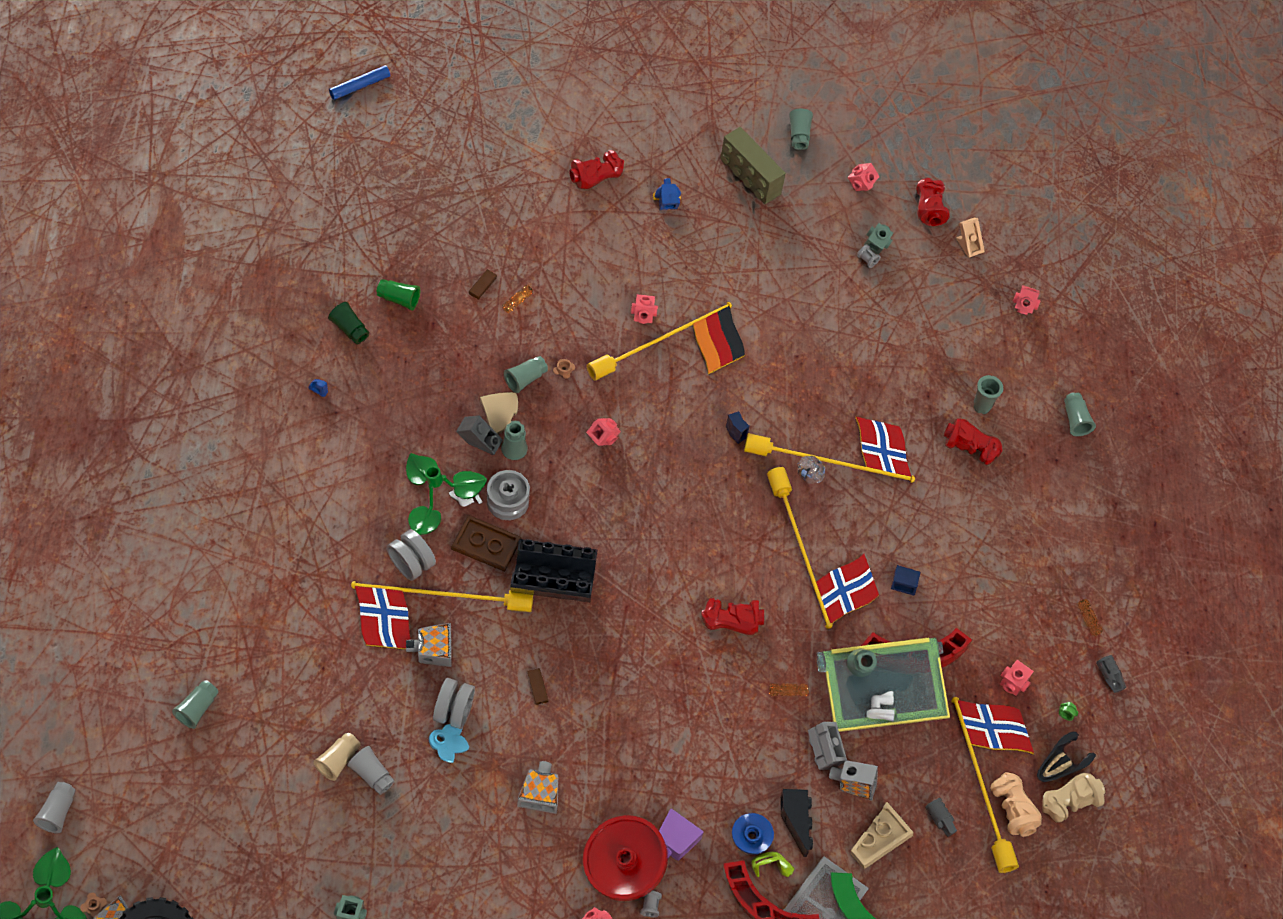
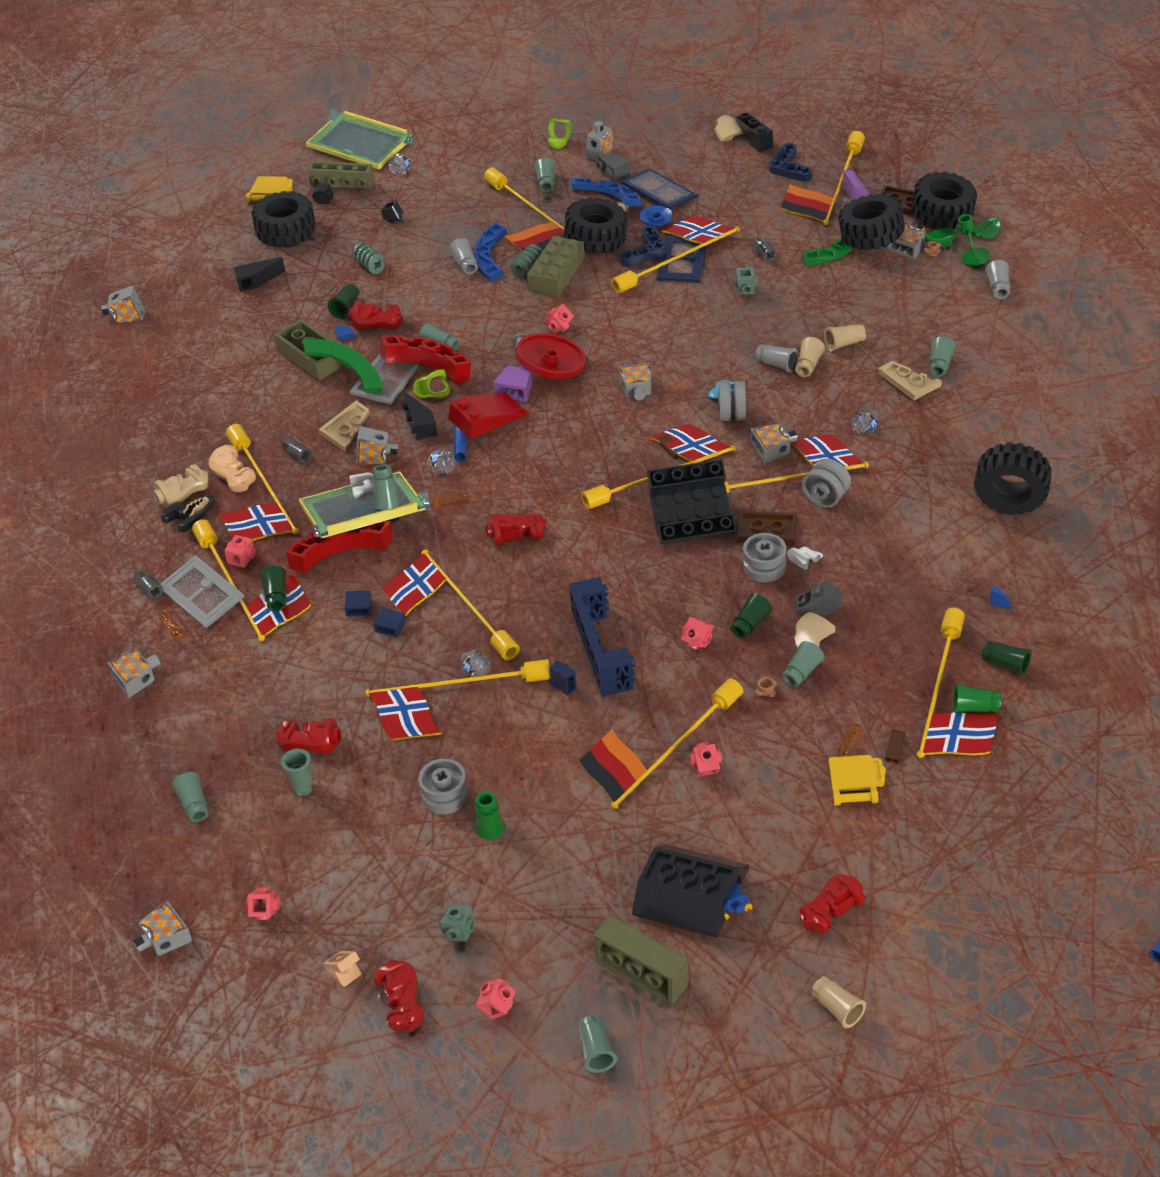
camera: 175 degrees right, 15 degrees down
green plant [406,453,487,535] -> none
sand green plant [501,421,528,460] -> none
blue dish [732,813,774,854] -> none
light grey brick [808,722,847,770] -> none
light grey bush [857,244,881,268] -> none
bright green plate [1059,702,1078,721] -> none
none -> light grey torso [107,651,160,698]
none -> light grey torso [132,901,192,955]
none -> light grey door [161,555,245,628]
none -> flag [192,519,311,642]
none -> dark green plant [259,566,287,611]
none -> dark blue piece [373,607,407,637]
none -> light grey wheel [418,759,468,814]
none -> clear head [427,450,456,475]
none -> red slope [448,392,528,439]
none -> blue piece [453,424,466,462]
none -> green plant [475,791,505,840]
none -> dark blue plate [569,577,636,697]
none -> flag [581,424,735,510]
none -> black slope [632,844,749,937]
none -> dark green plant [730,593,772,639]
none -> tan plant [812,976,866,1028]
none -> tan plant [824,324,866,351]
none -> yellow piece [829,755,886,806]
none -> clear head [852,409,879,436]
none -> tan wing [878,361,942,401]
none -> flag [916,608,999,758]
none -> black tyre [974,442,1052,515]

